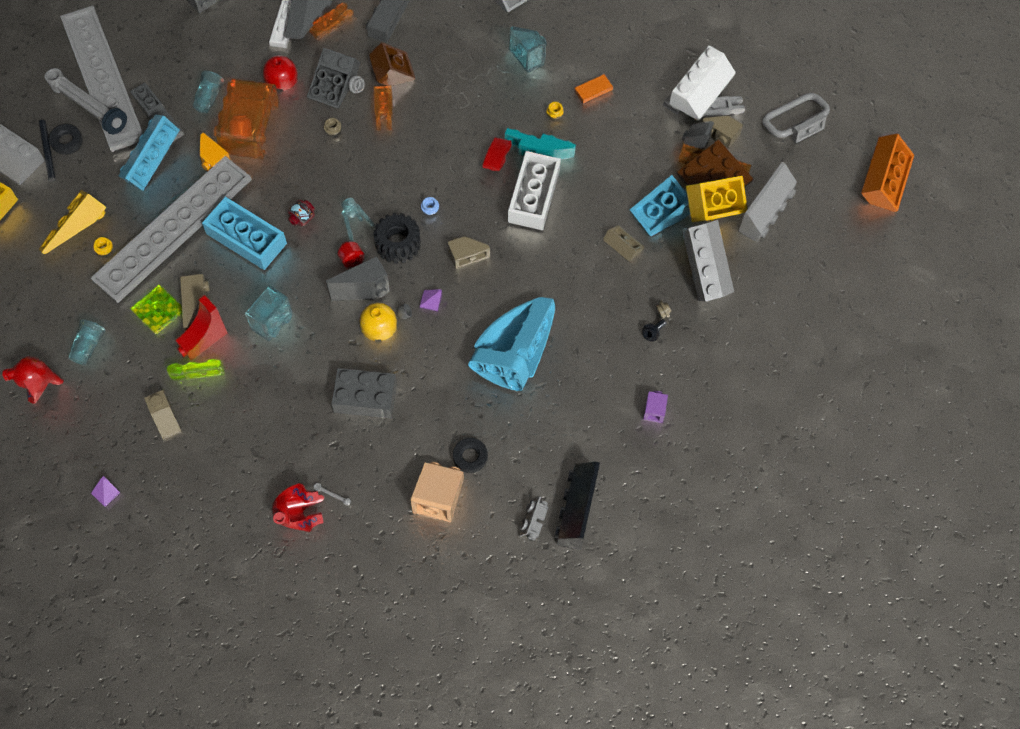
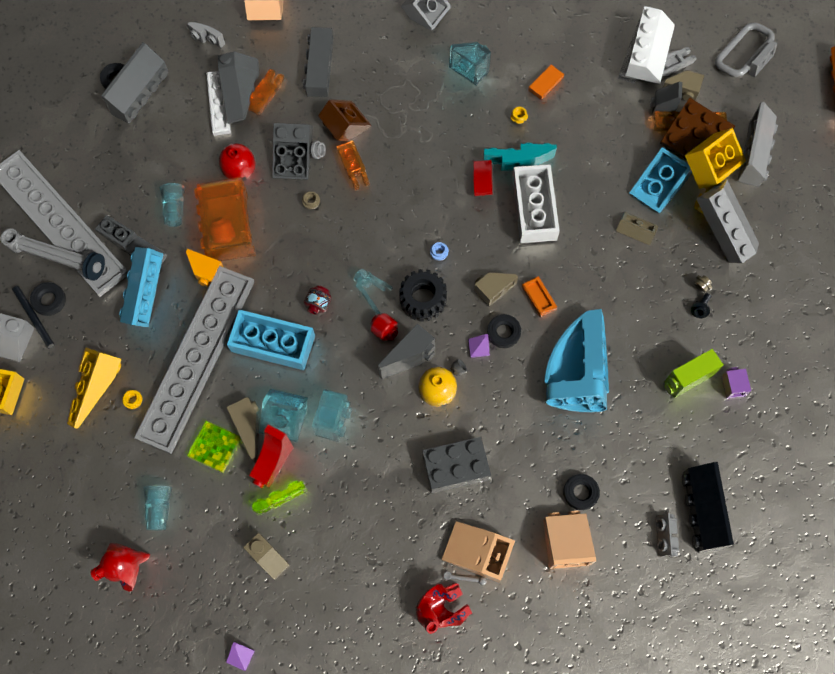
camera: 15 degrees left, 5 degrees up
none -> clear light blue slope [259,389,308,442]
none -> light nougat slope [442,521,515,583]
none -> black tyre [487,314,521,349]
none -> orange tile [522,276,557,317]
none -> lime brick [664,349,724,398]

